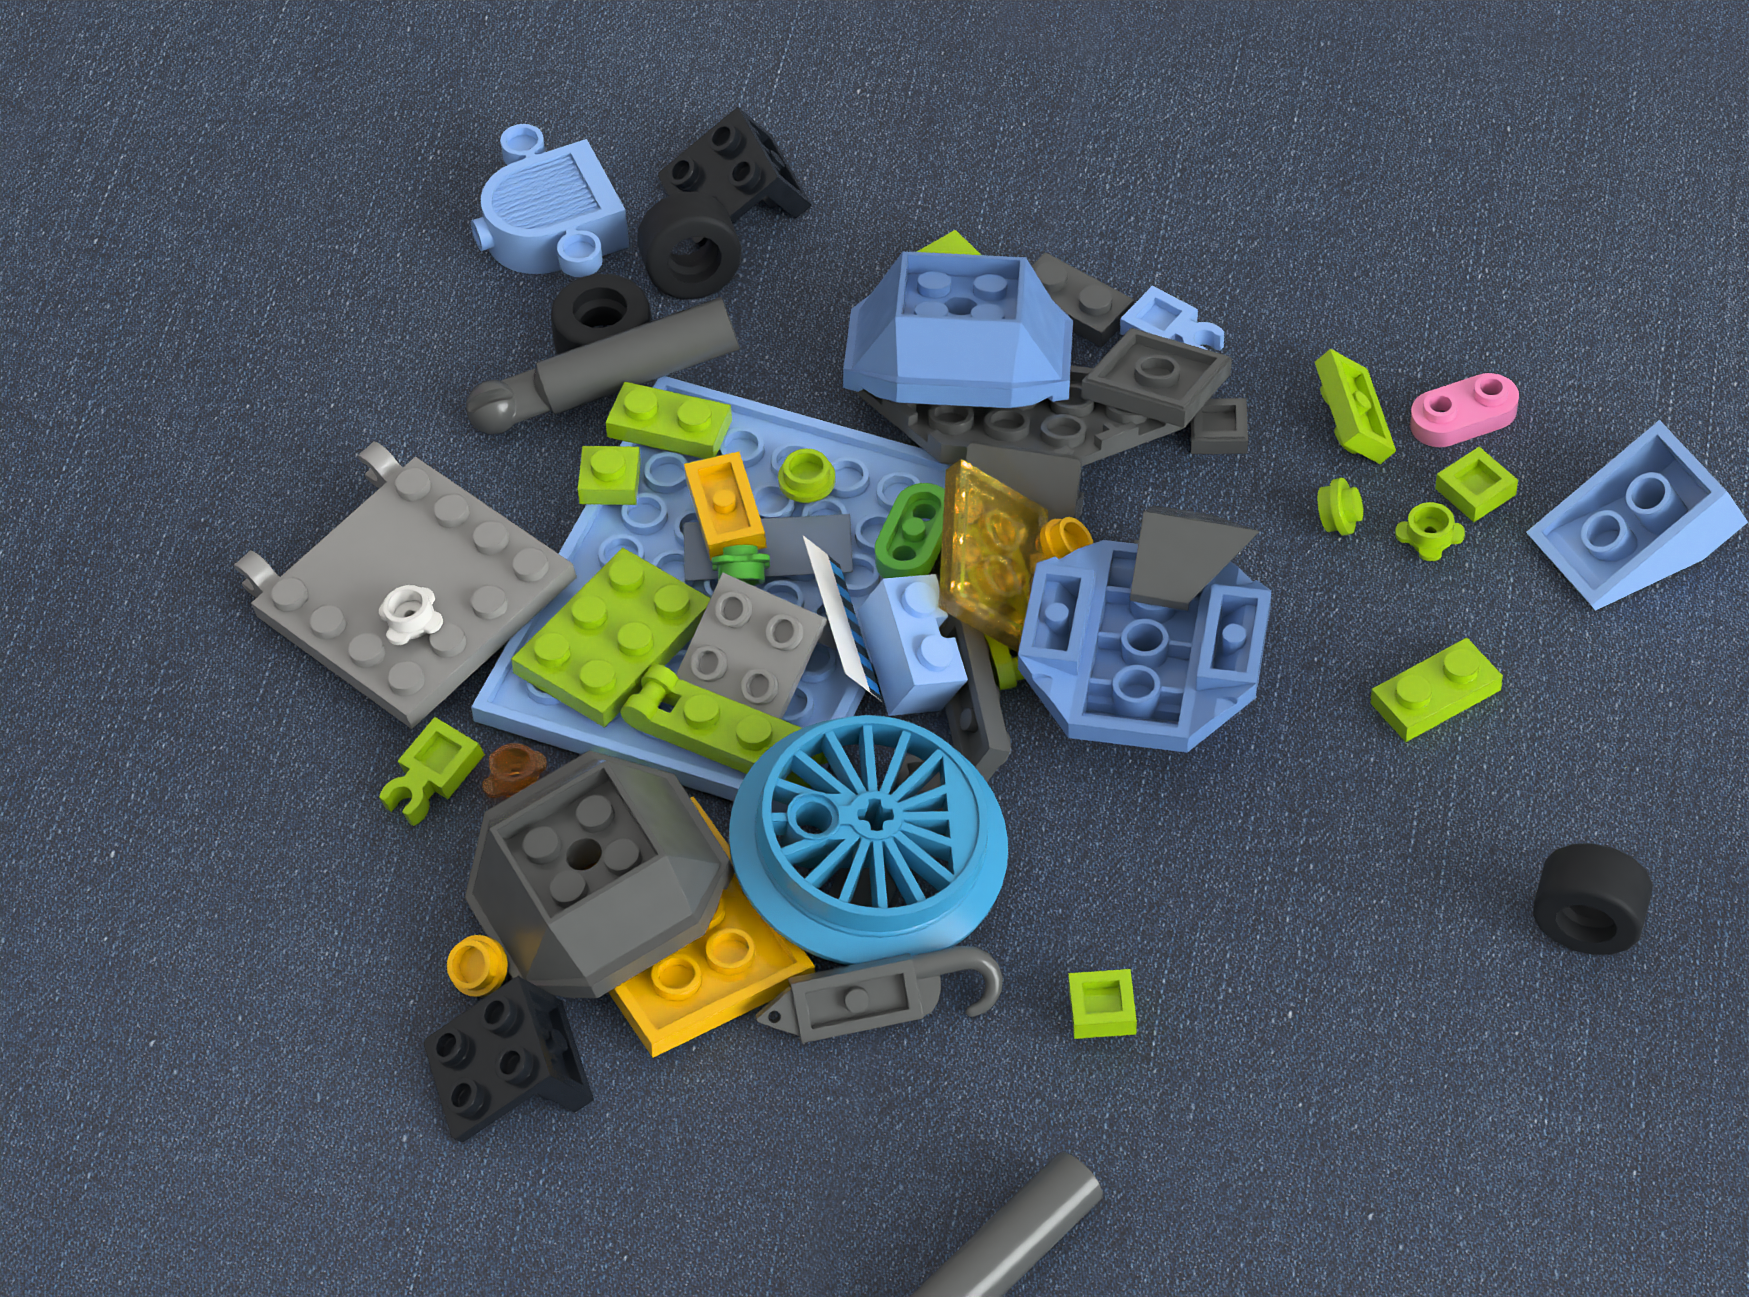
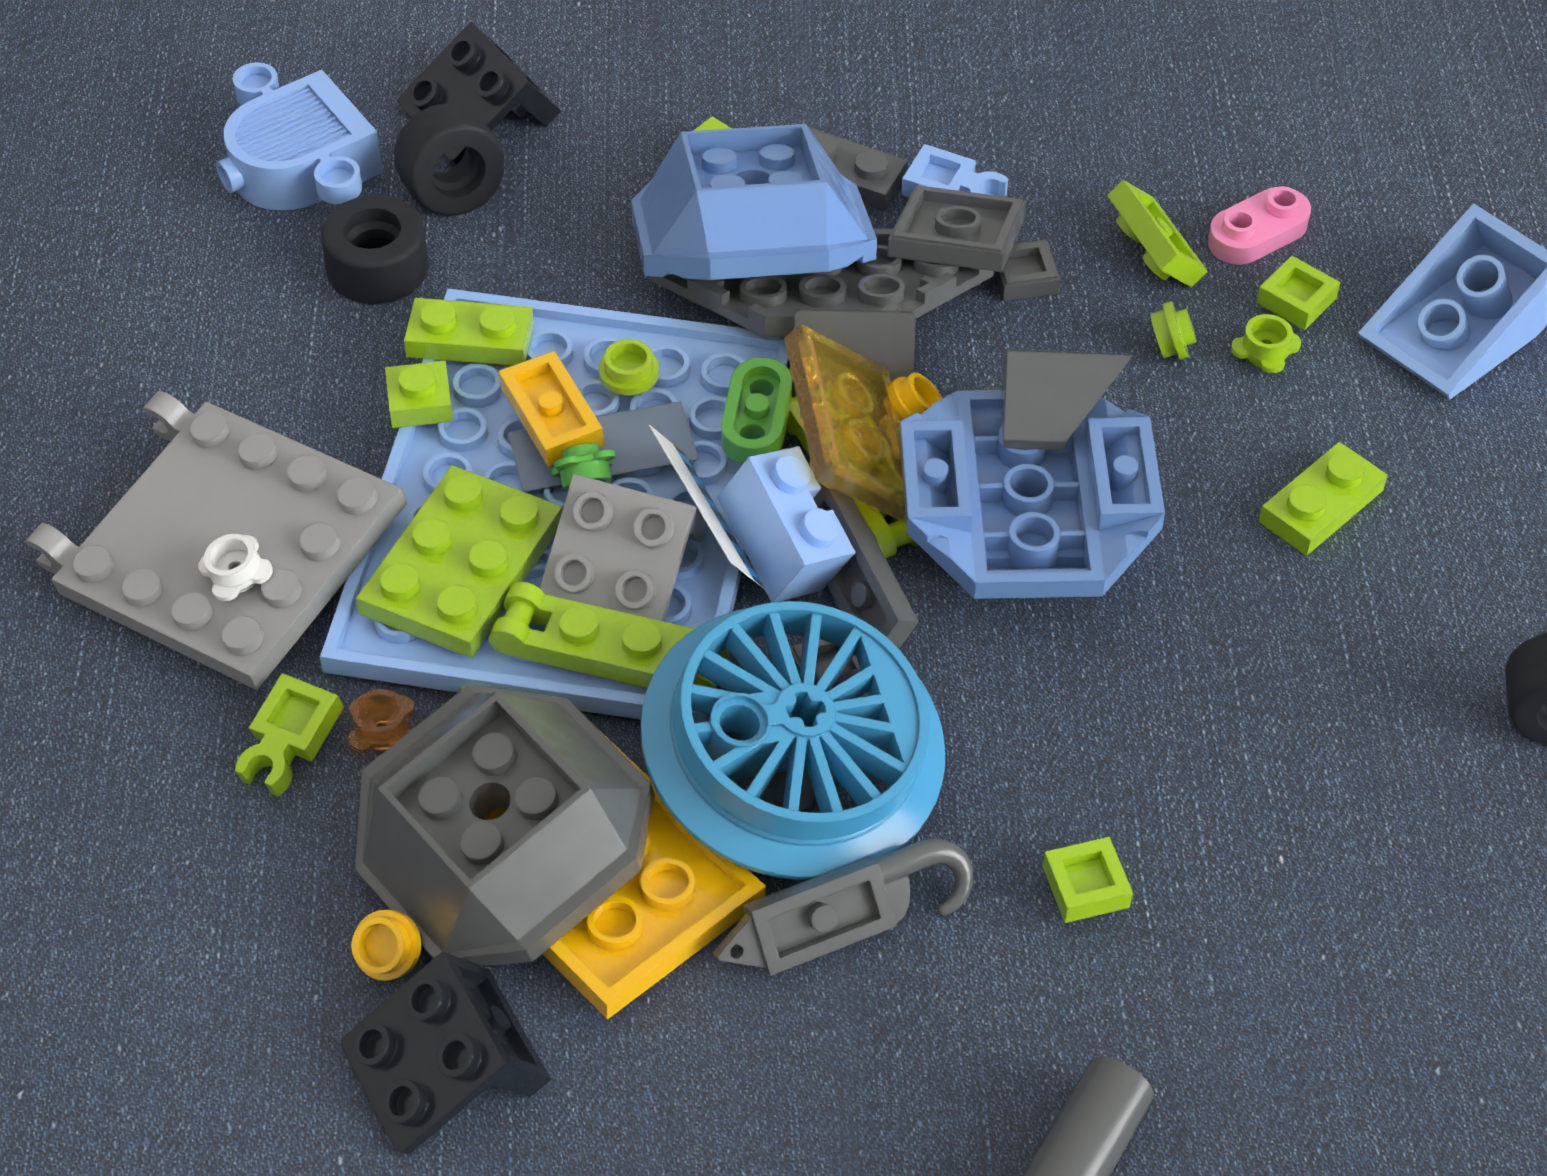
camera: 15 degrees left, 0 degrees up
dark grey piece [465,296,740,435] -> none

